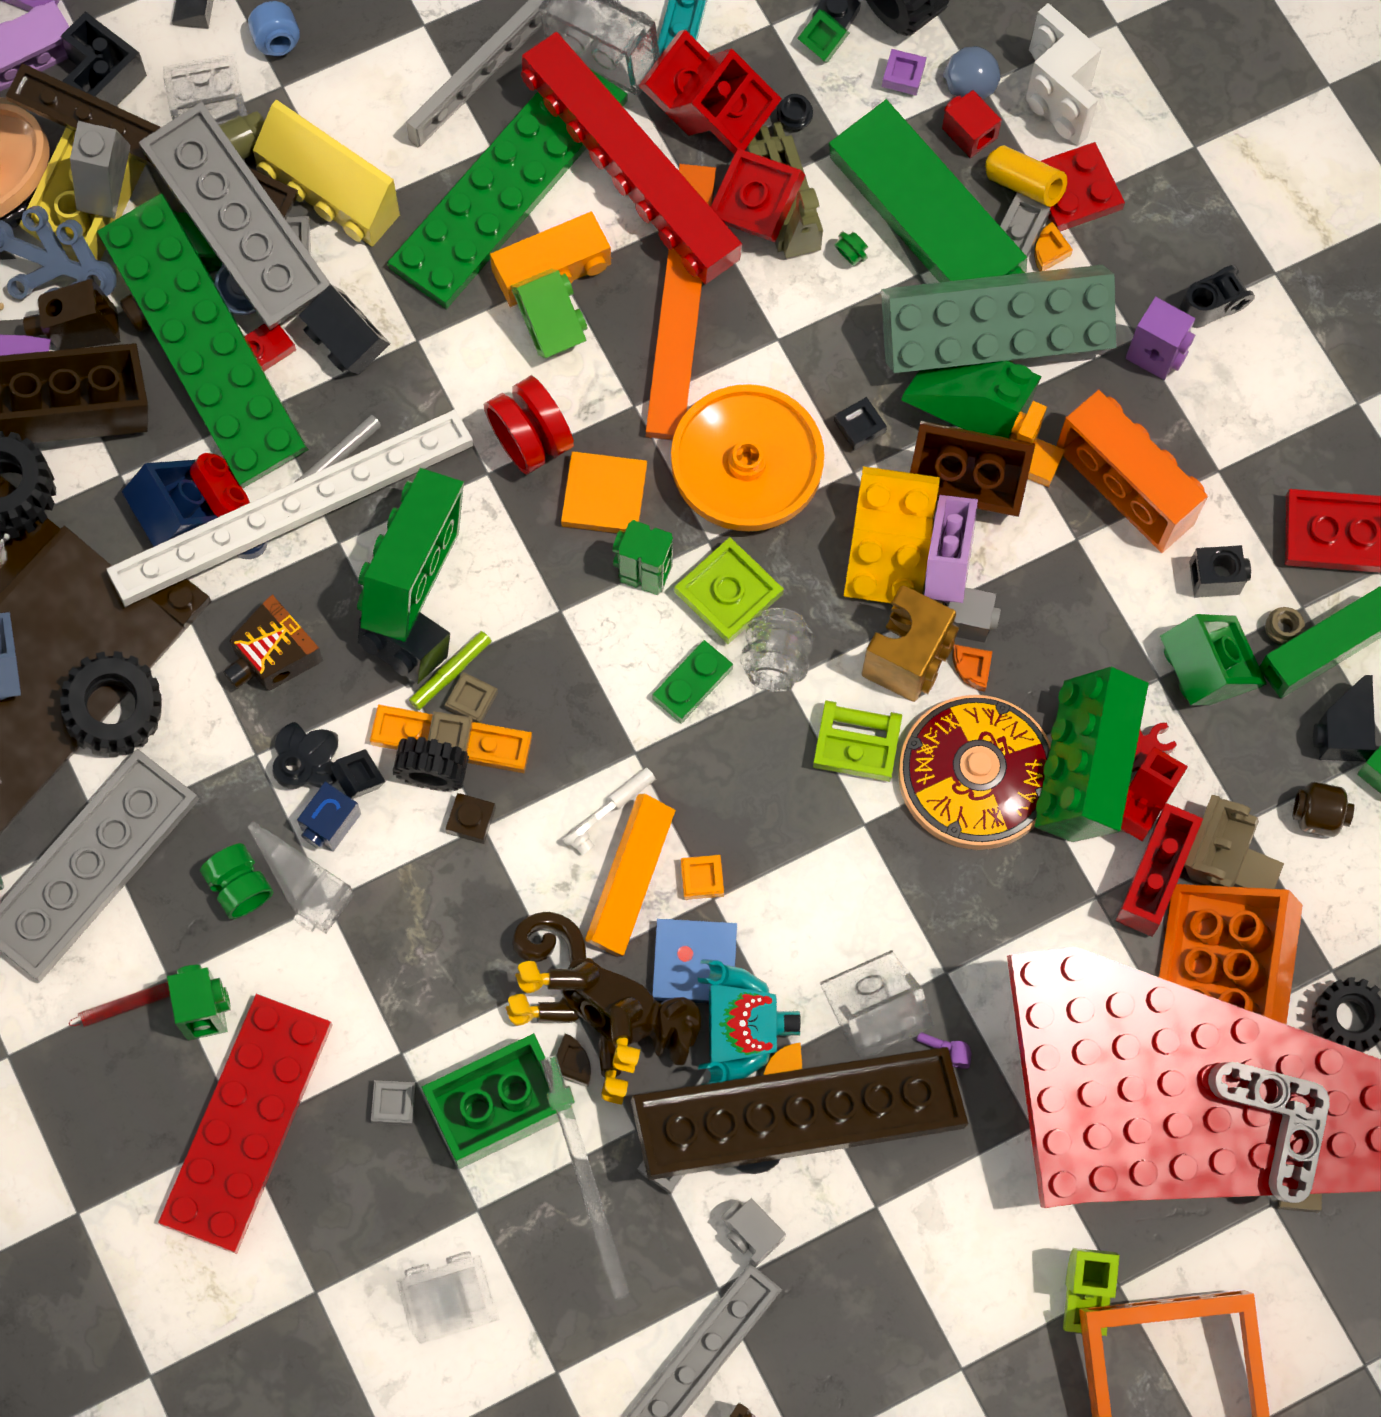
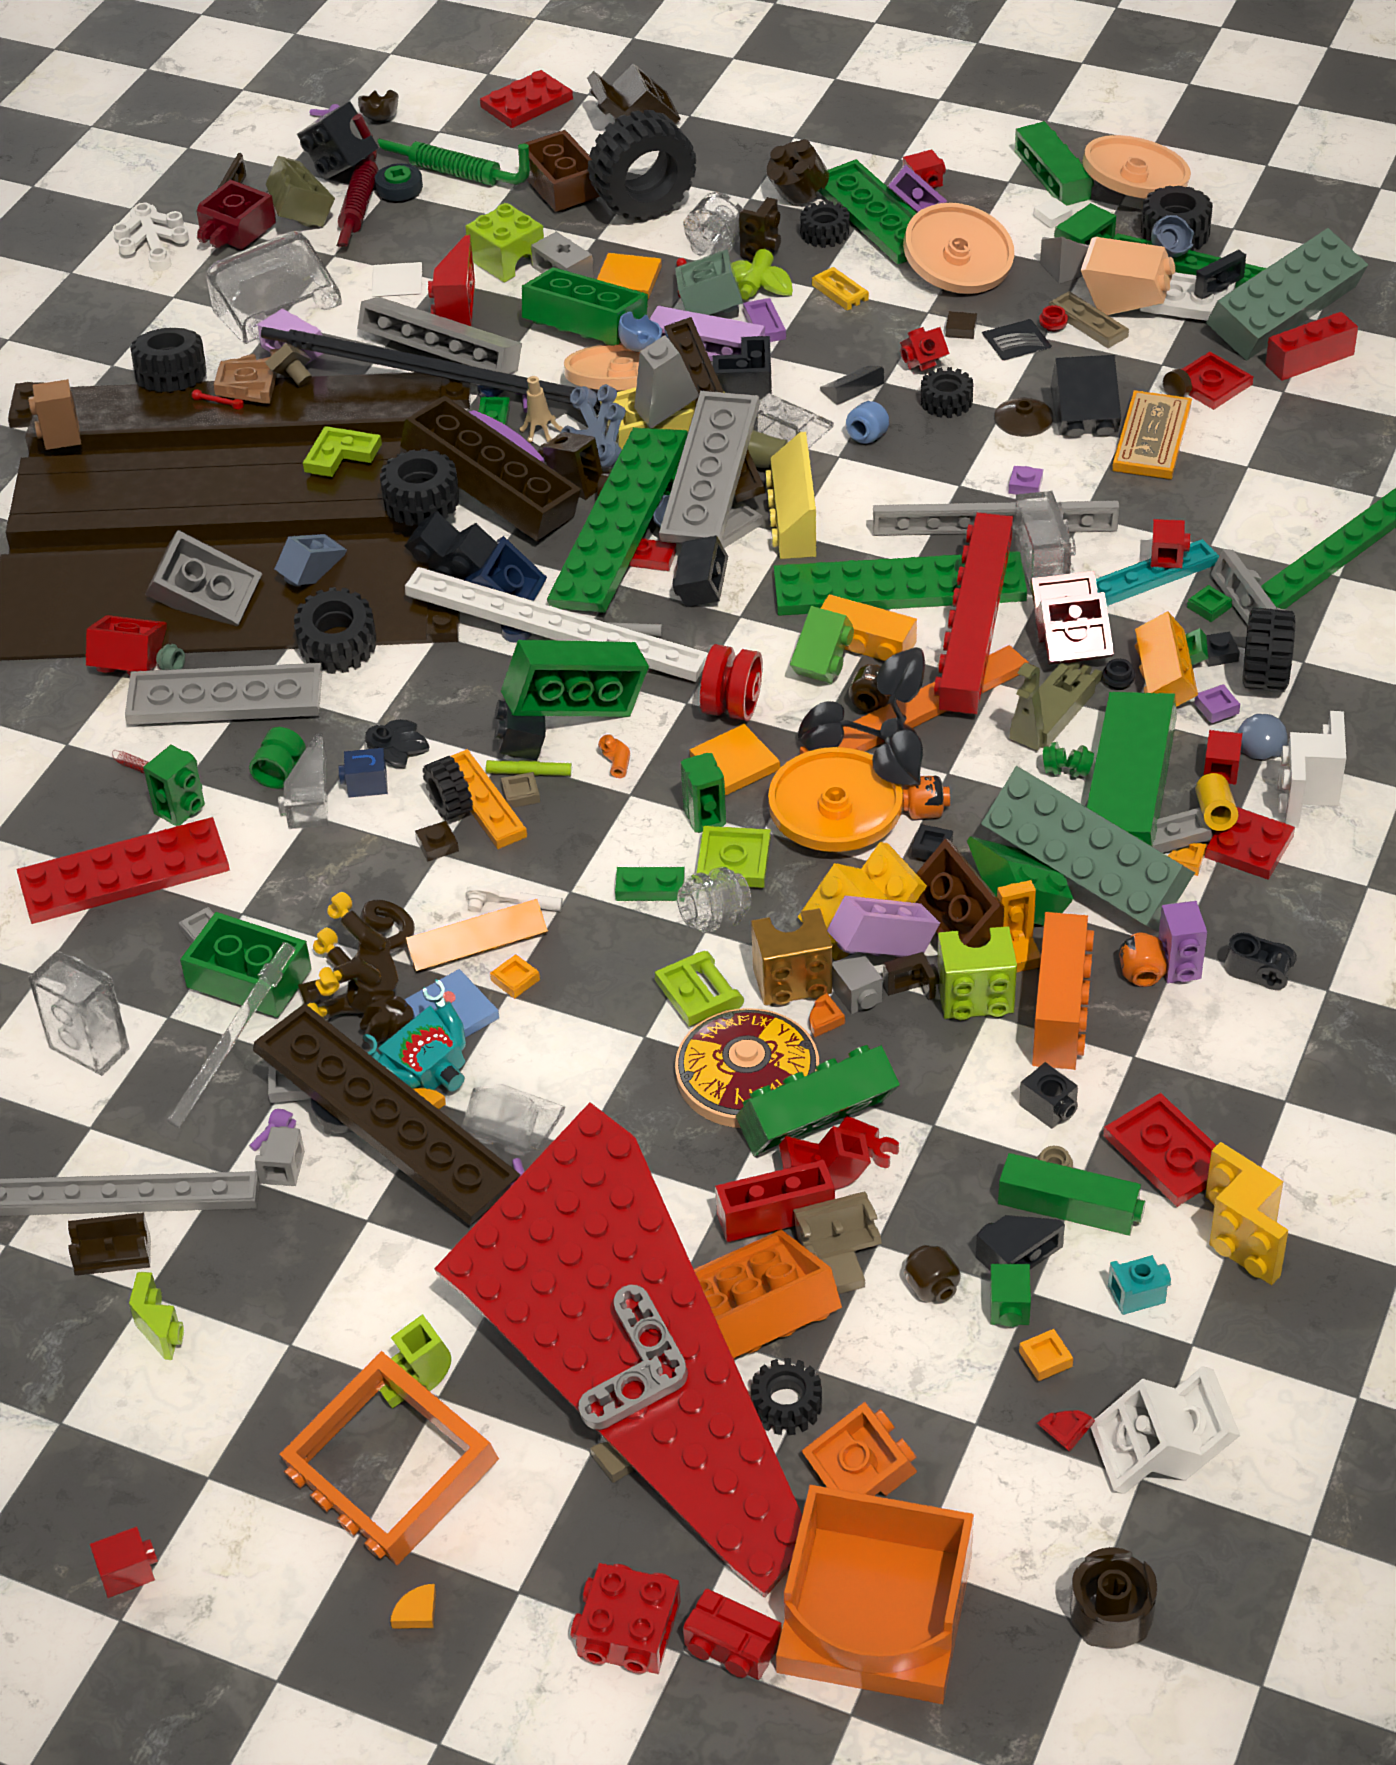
camera: 55 degrees right, 25 degrees down
red plate [190,453,250,517] -> none
torso [223,594,323,690] -> none
black plate [329,749,386,799] -> none
dark tan tile [428,711,473,752] -> none
red plate [711,148,806,242] -> none
green slope [1160,614,1267,705] -> none
none -> medium lavender hand [249,1109,296,1151]
none -> black brick [404,511,498,580]
none -> orange arm [598,734,630,778]
none -> black plant [798,647,925,786]
none -> dark brown head [848,665,890,712]
none -> dark brown bracket [883,952,940,1000]
none -> orange head [902,775,950,820]
none -> lime piece [937,926,1017,1020]
none -> green plate [1066,745,1094,778]
none -> orange head [1119,932,1167,987]
none -> light orange brick [1135,611,1198,707]

